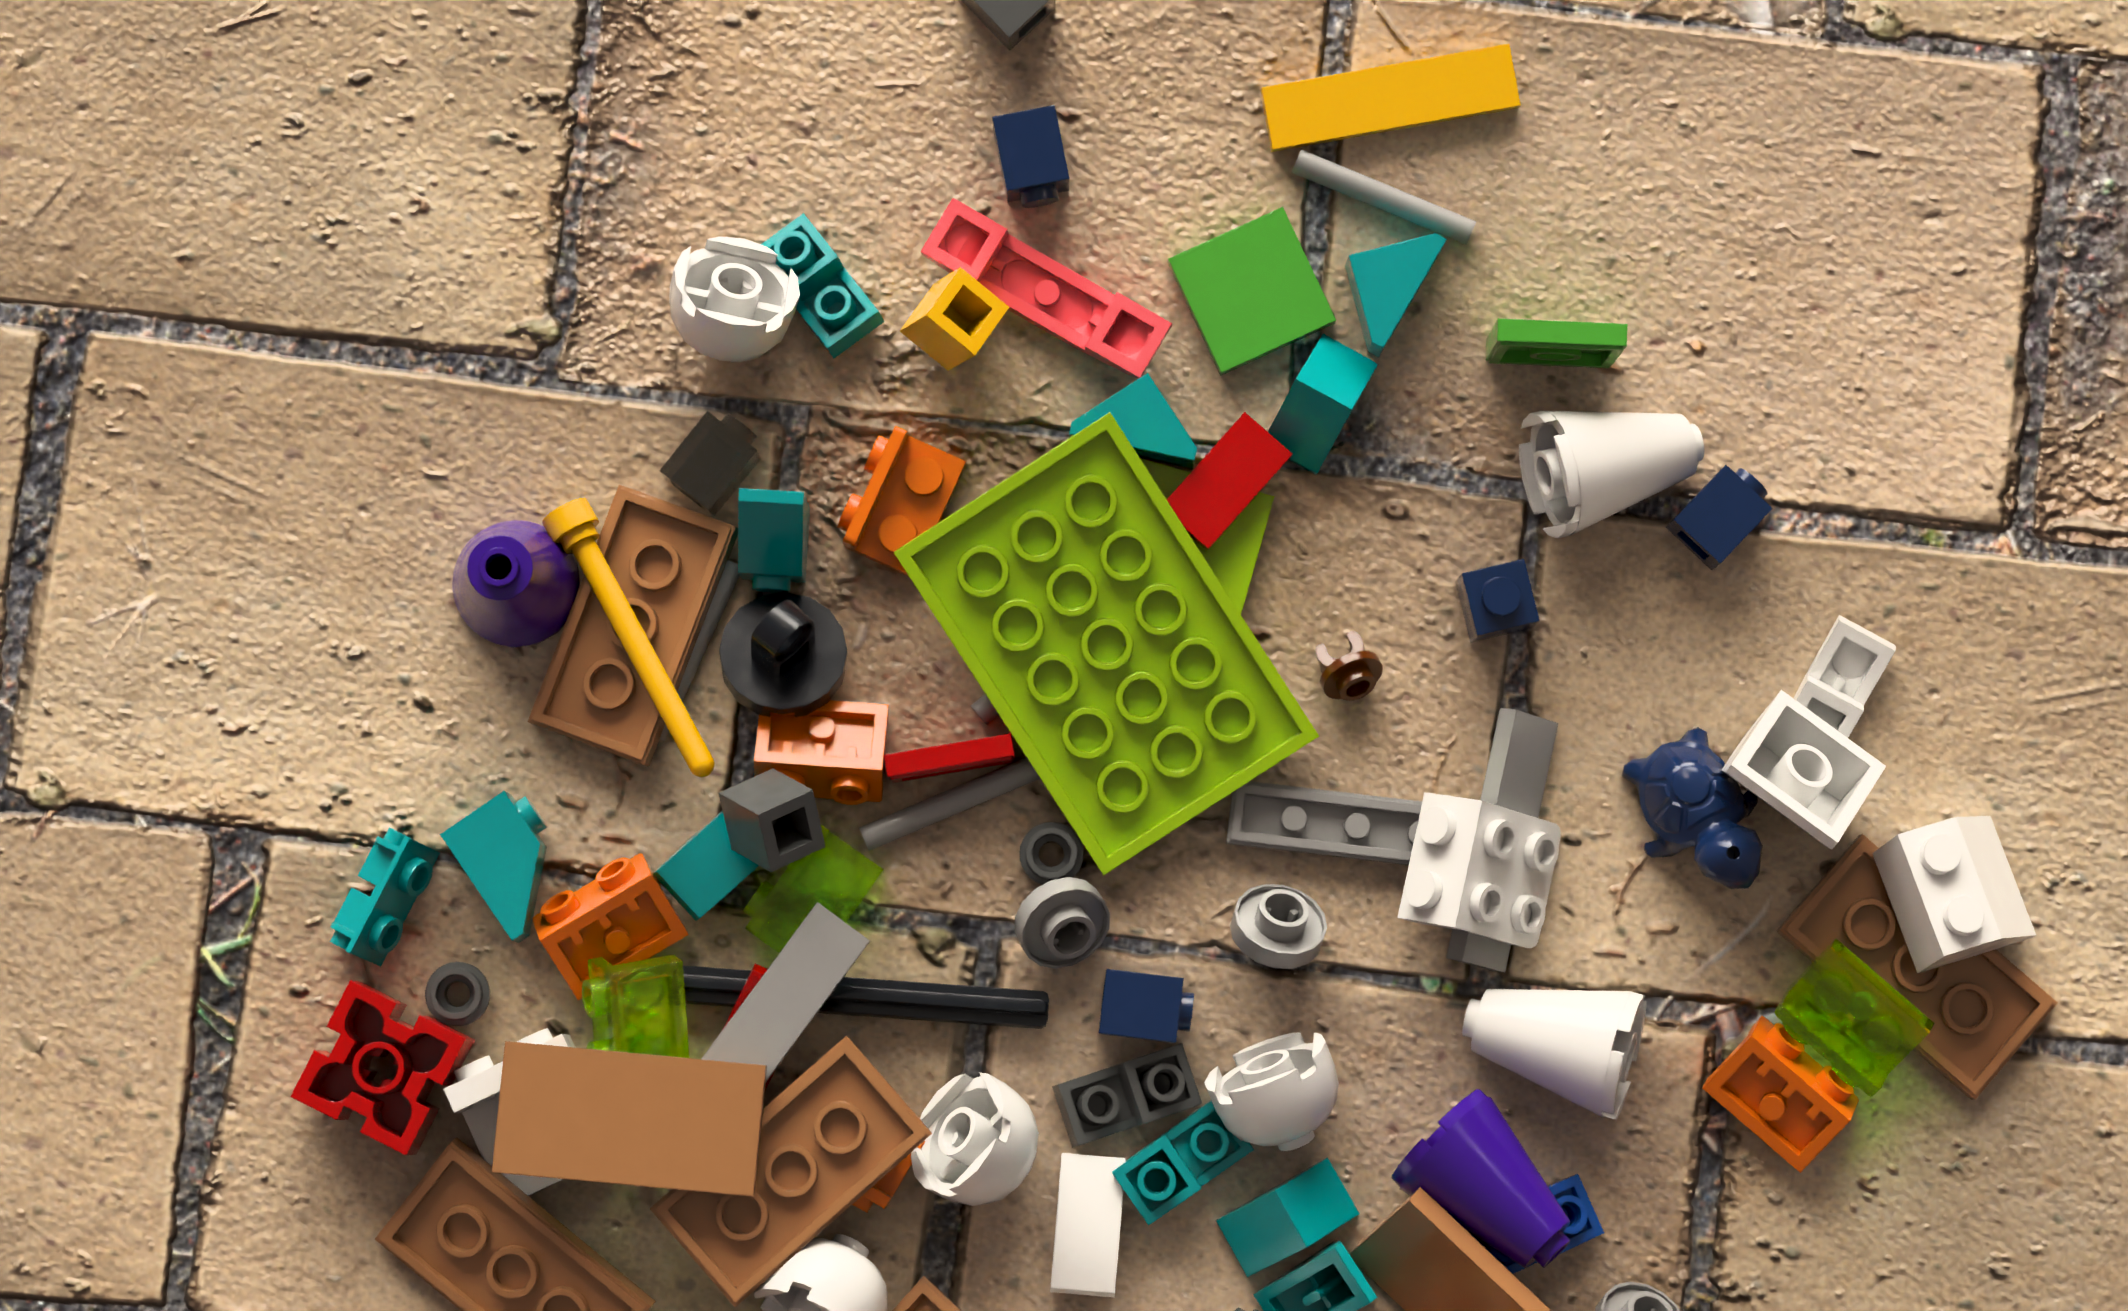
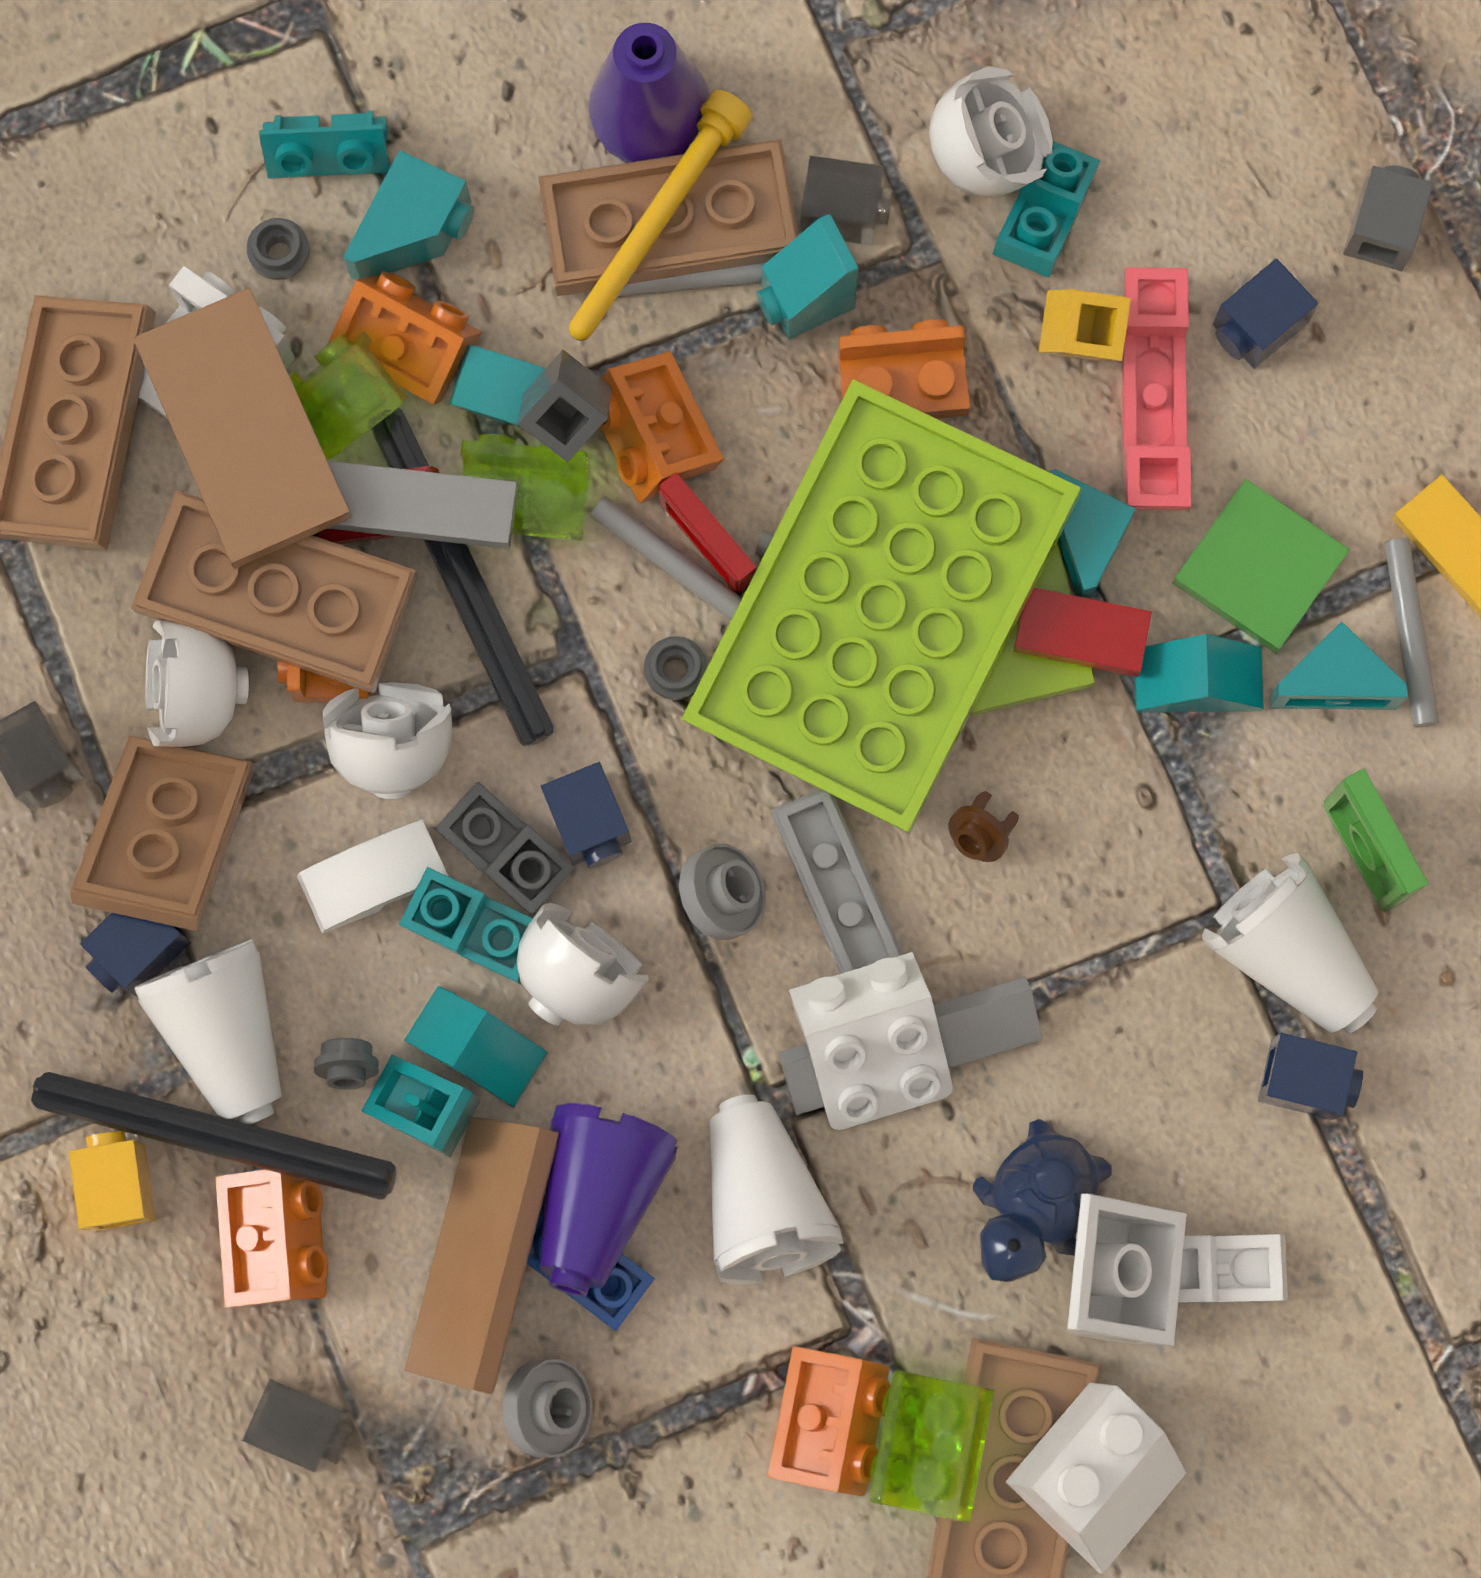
camera: 65 degrees right, 5 degrees down
red brick [290,980,475,1156] -> none
black tile [719,592,847,717] -> none
light grey plate [1014,877,1110,969] -> none
dark blue brick [1455,559,1540,643] -> none

